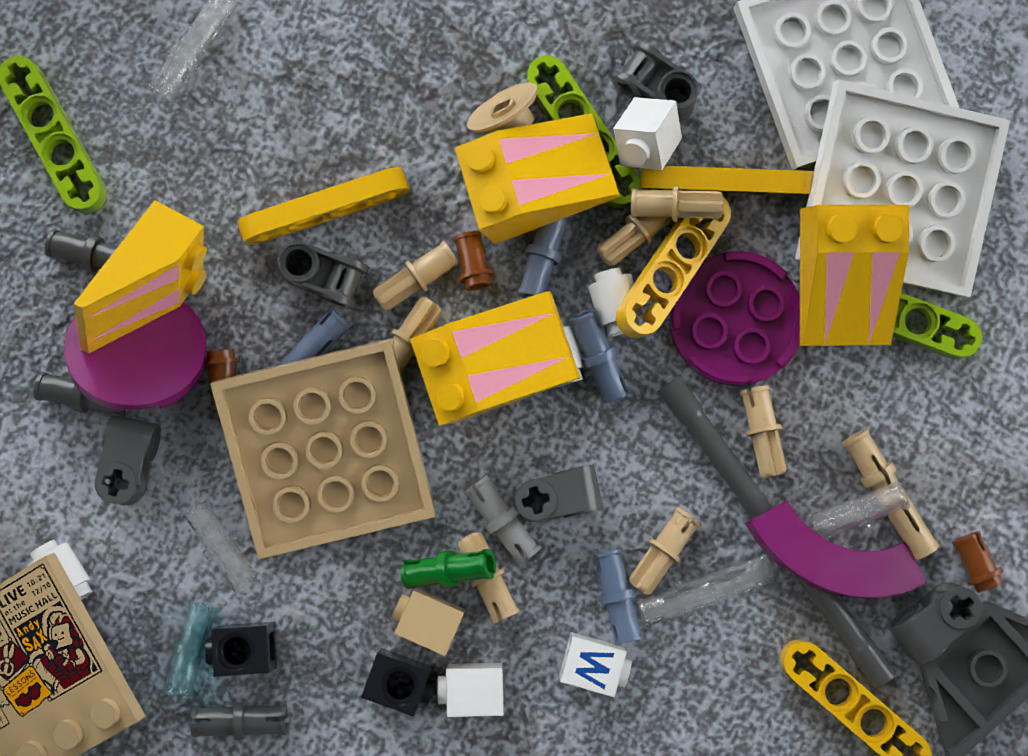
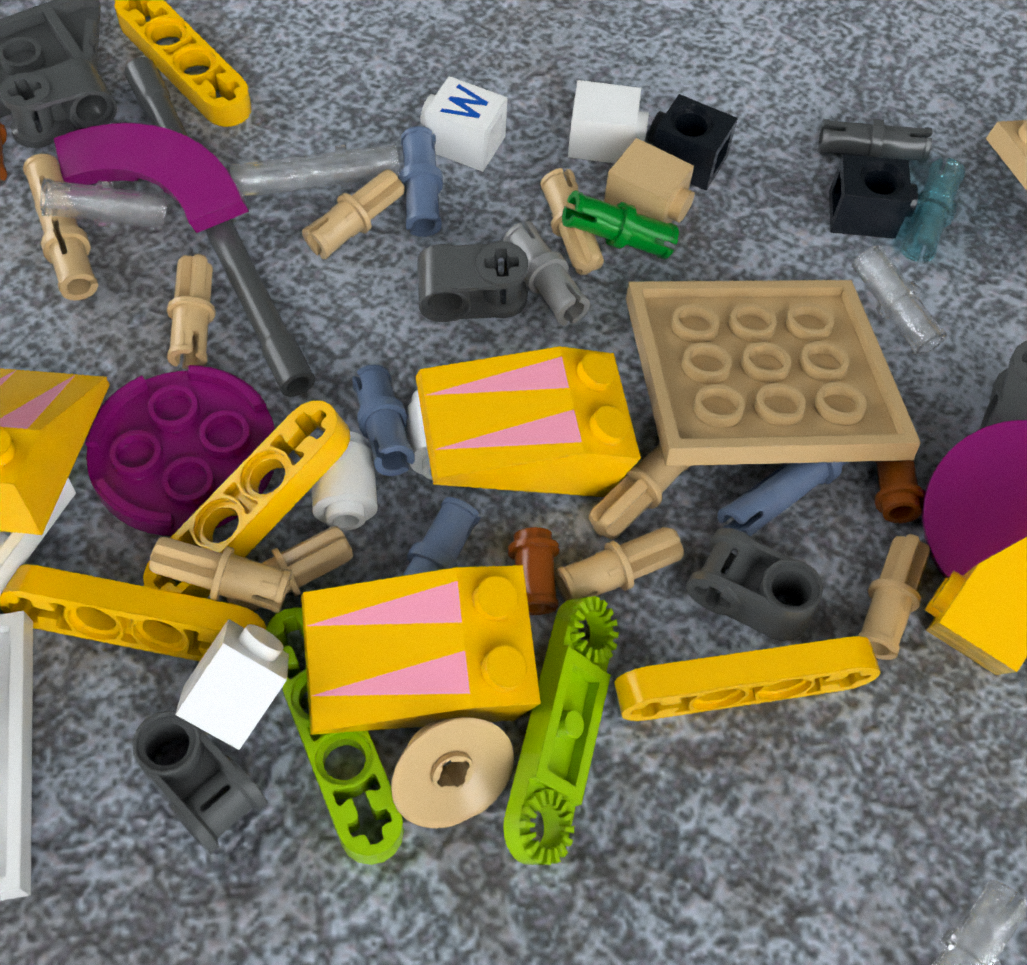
camera: 175 degrees left, 25 degrees down
none -> lime plate [503,596,619,865]
none -> tan axle [858,534,930,660]

